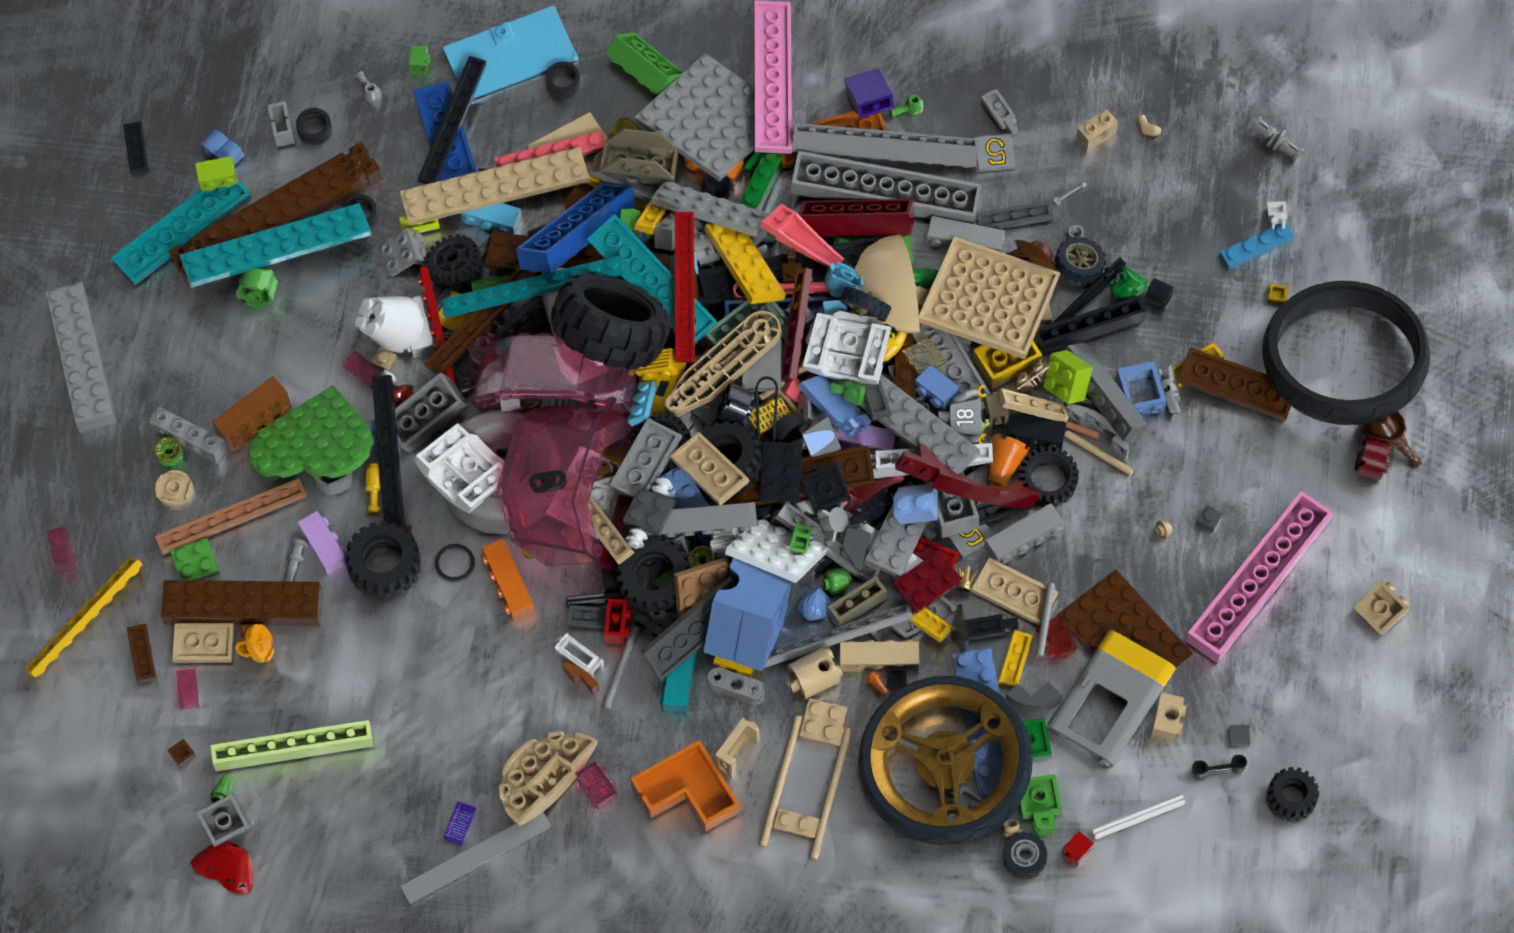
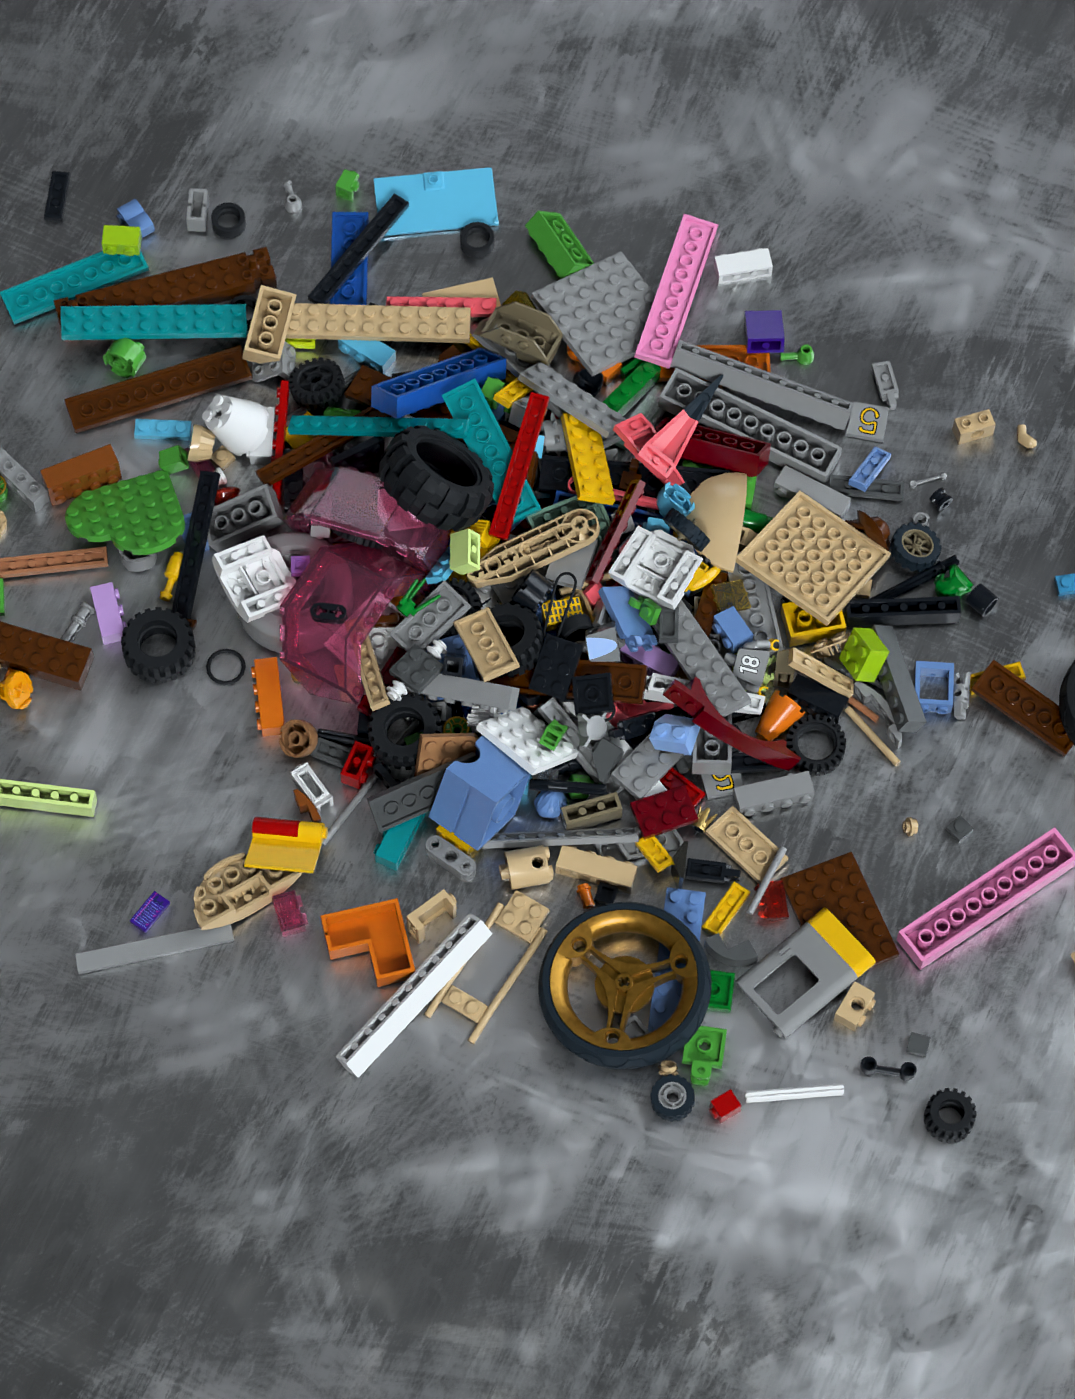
camera: 15 degrees right, 0 degrees up
none -> reddish brown plate [64,345,252,433]
none -> medium azure plate [134,419,192,441]
none -> bright green brick [158,445,189,475]
none -> tan piece [187,424,215,462]
none -> tan slope [242,285,297,364]
none -> yellow door [244,817,328,873]
none -> medium nougat cylinder [279,720,318,758]
none -> medium lavender plate [291,556,311,577]
none -> white brick [335,913,492,1078]
none -> green plant [396,578,441,617]
none -> black brick [442,652,467,677]
none -> yellowish green brick [449,528,480,575]
none -> black axle [529,778,606,795]
none -> coral plate [635,375,723,481]
none -> white brick [714,248,773,284]
none -> medium blue tile [848,447,891,492]
none -> black wheel [929,487,953,511]

